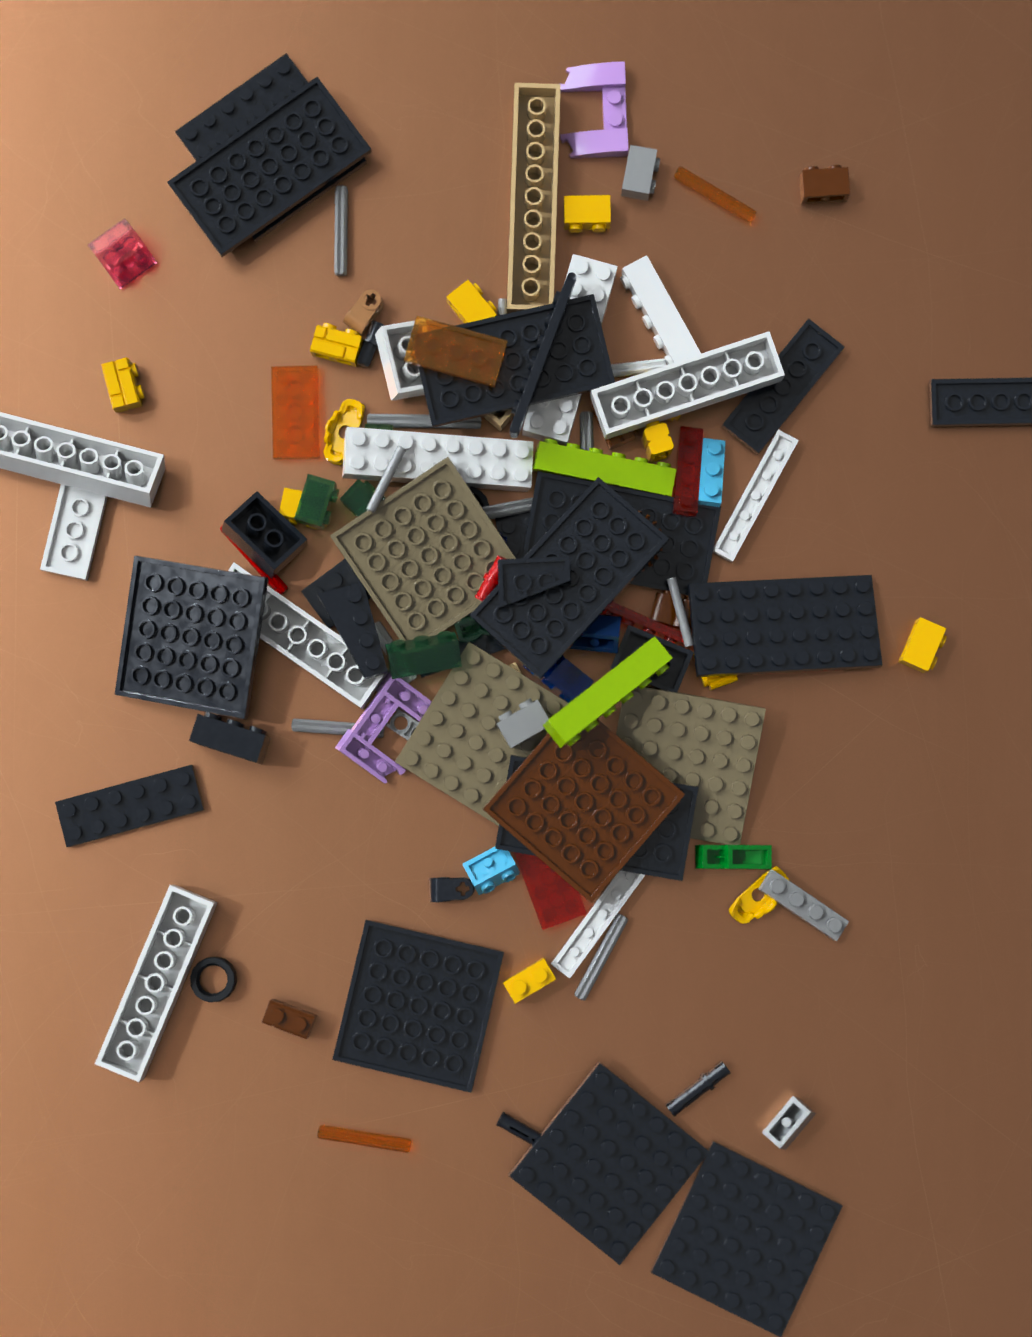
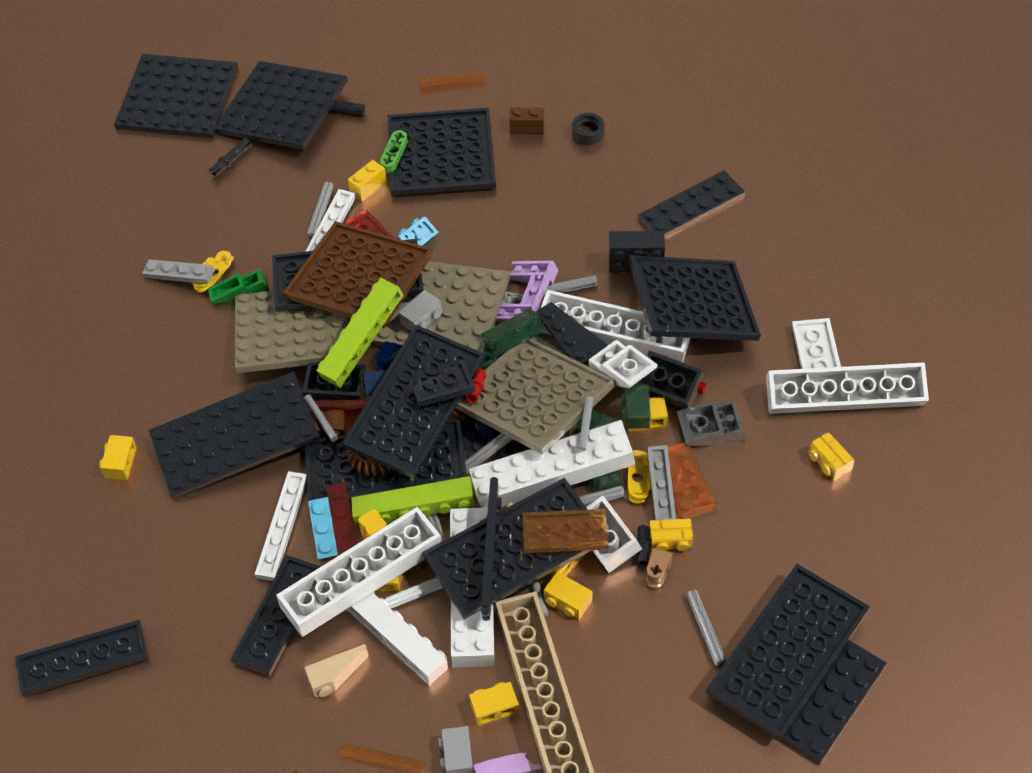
camera: 165 degrees right, 30 degrees down
clear pink slope [88,218,157,289] -> none
white brick [95,885,218,1082] -> none
black piece [429,877,475,902] -> none
light grey brick [762,1096,816,1150] -> none
none -> tan slope [304,644,368,698]
none -> bright green beam [380,130,408,172]
none -> white slope [589,340,657,388]
none -> light grey plate [647,445,676,520]
none -> flat silver slope [677,400,746,446]

